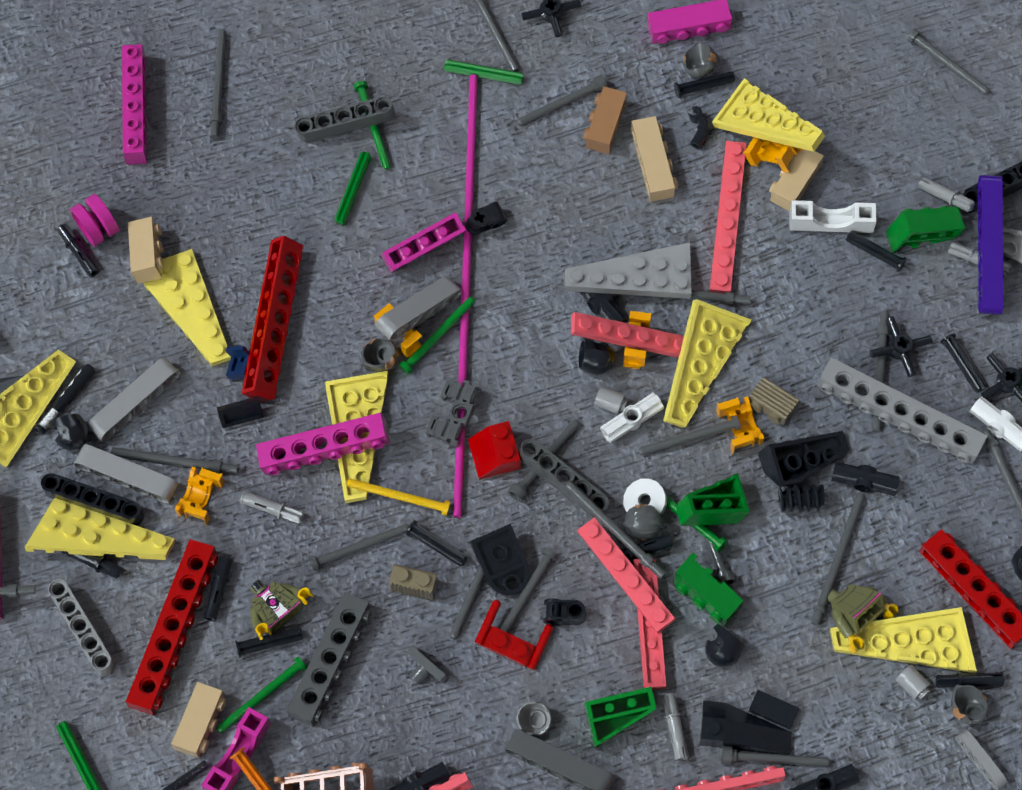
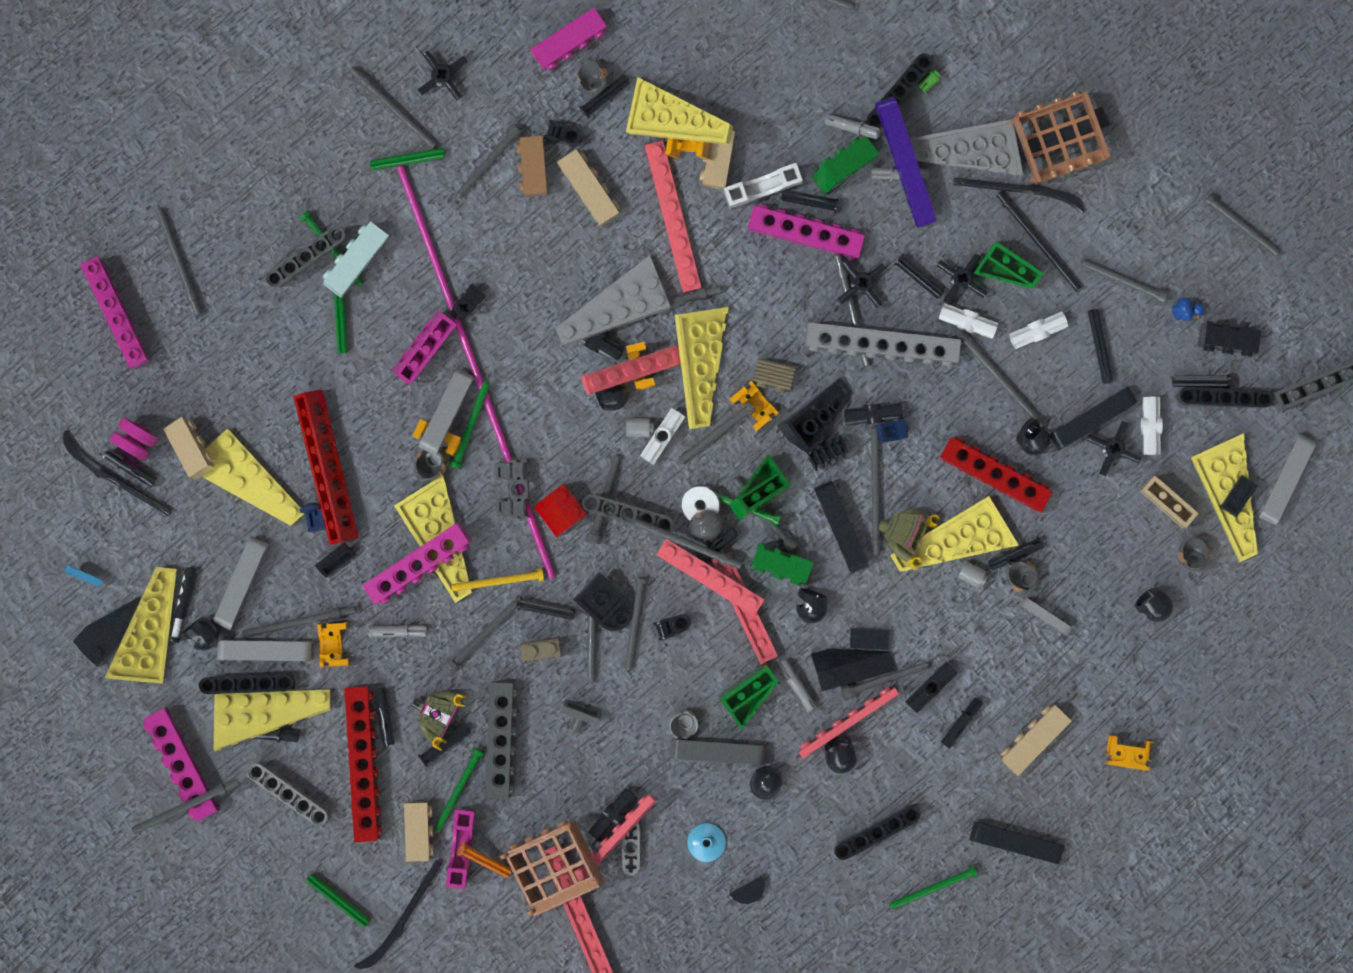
camera: 20 degrees left, 20 degrees up
red plate [474,600,553,671] -> none
black piece [688,106,712,150] -> none
none -> black piece [63,430,172,516]
none -> light aqua brick [323,221,389,298]
none -> black piece [543,120,582,147]
none -> dark pink brick [747,204,865,260]
none -> black beam [814,480,869,574]
none -> dark blue bracket [876,419,908,443]

